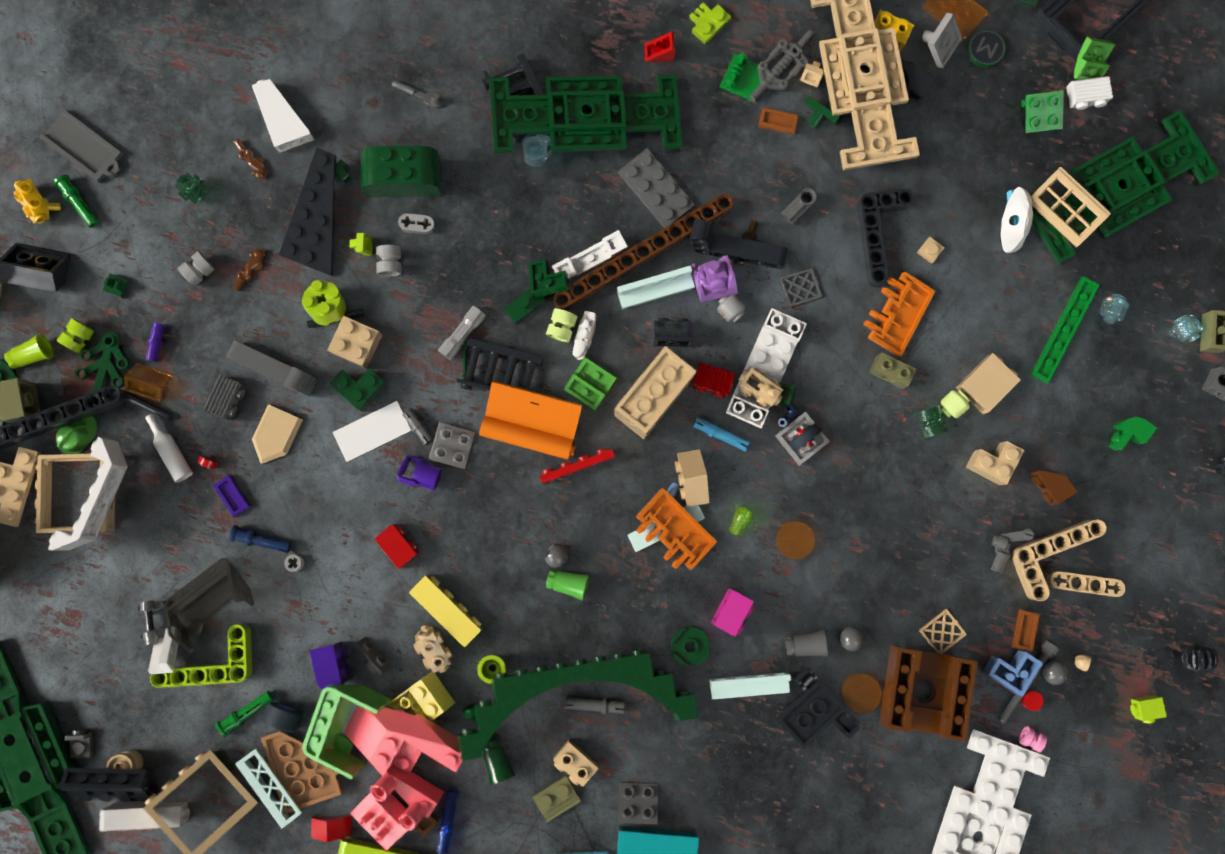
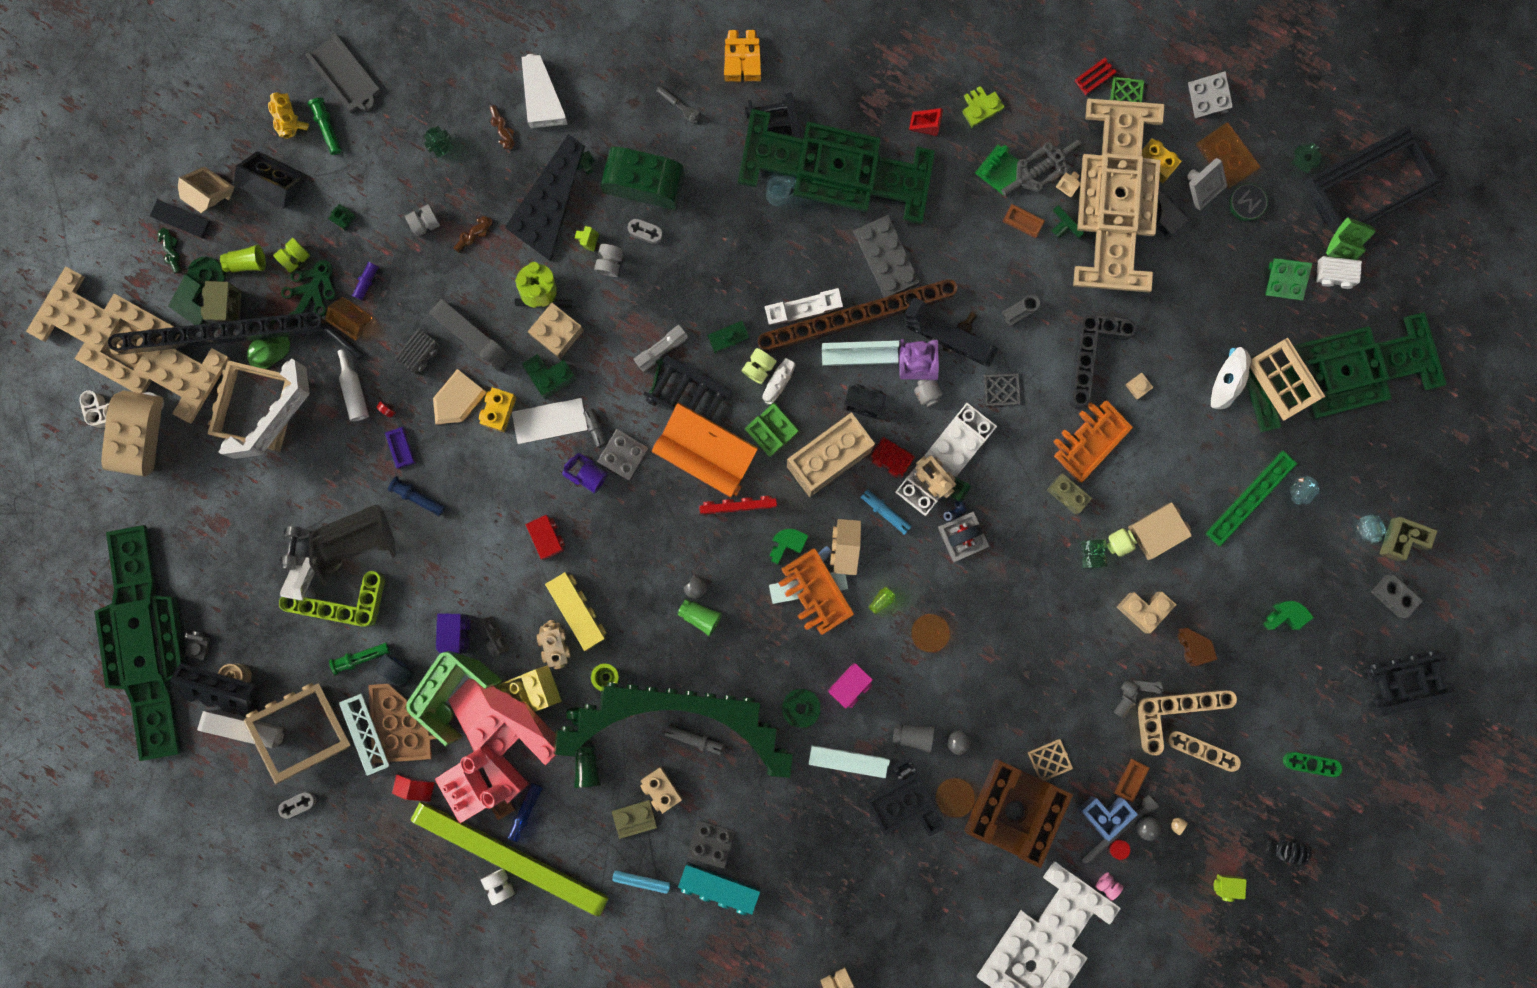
camera: 20 degrees right, 0 degrees up
light grey bush [284,554,304,572] -> none
dark green tile [529,259,569,298] -> none
none -> yellow brick [479,387,517,433]
none -> light orange hips [724,30,761,82]
none -> green brick [769,529,808,565]
none -> green beam [1283,752,1342,777]

